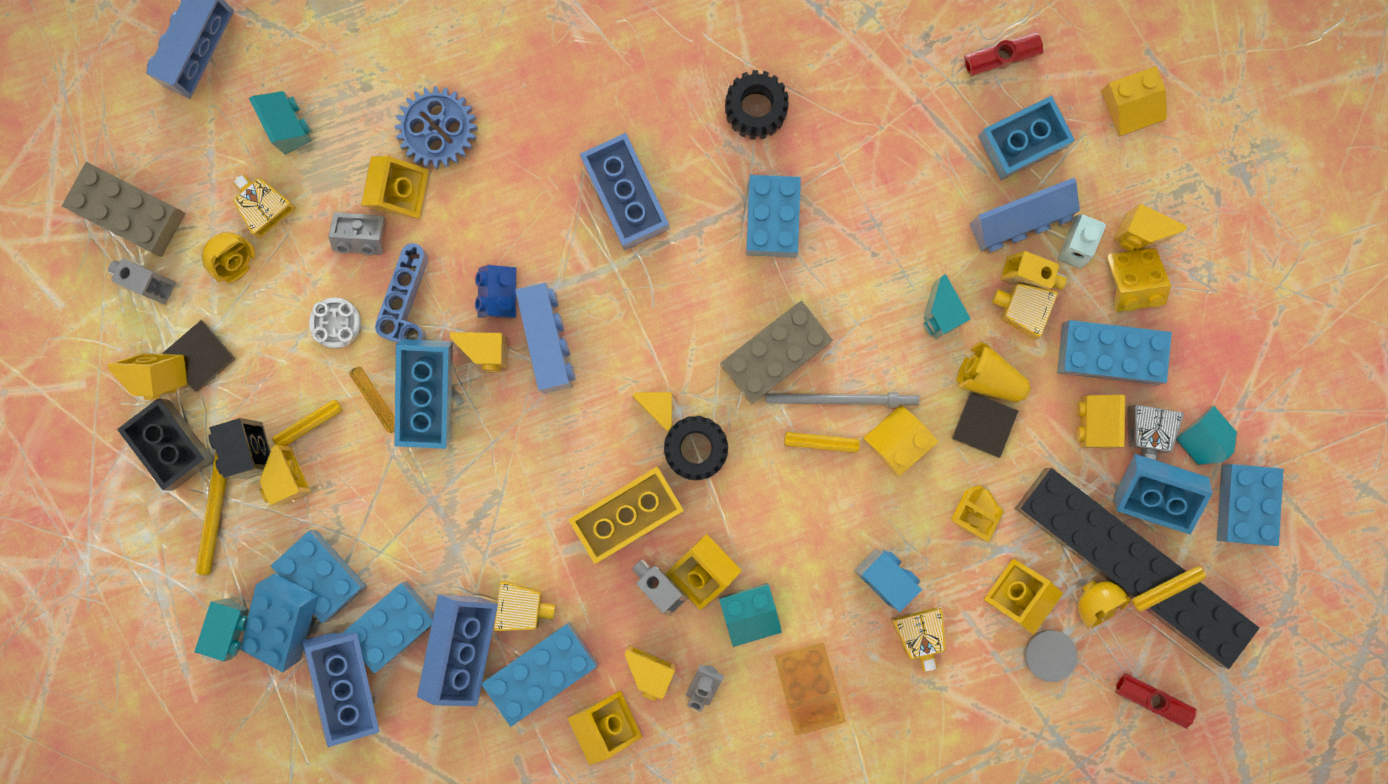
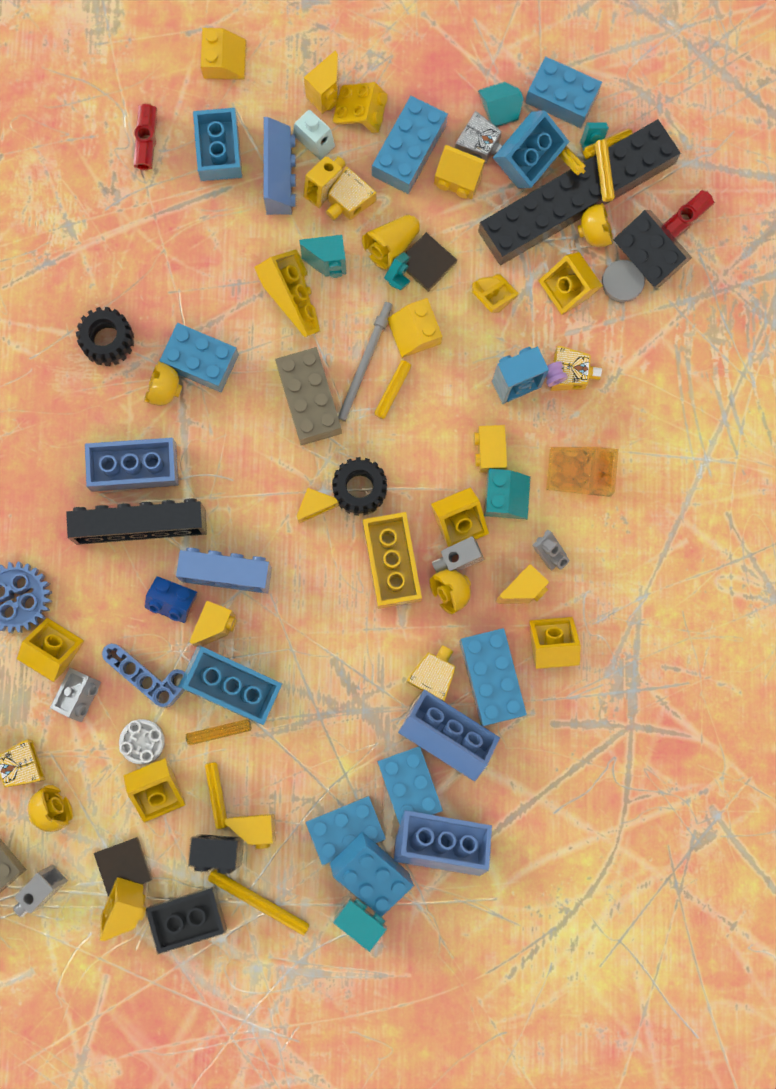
camera: 75 degrees left, 5 degrees down
none -> black brick [66,498,207,545]
none -> yellow slope [123,758,186,823]
none -> yellow cylinder [144,361,182,406]
none -> yellow wedge [254,249,320,337]
none -> teal bracket [384,252,410,290]
none -> yellow cylinder [429,569,471,614]
none -> yellow brick [474,425,507,473]
none -> lavender wheel [546,361,568,387]
none -> yellow axle [558,146,586,175]
none -> teal bracket [580,122,609,151]
none -> yellow axle [582,129,633,160]
none -> black brick [613,210,692,288]

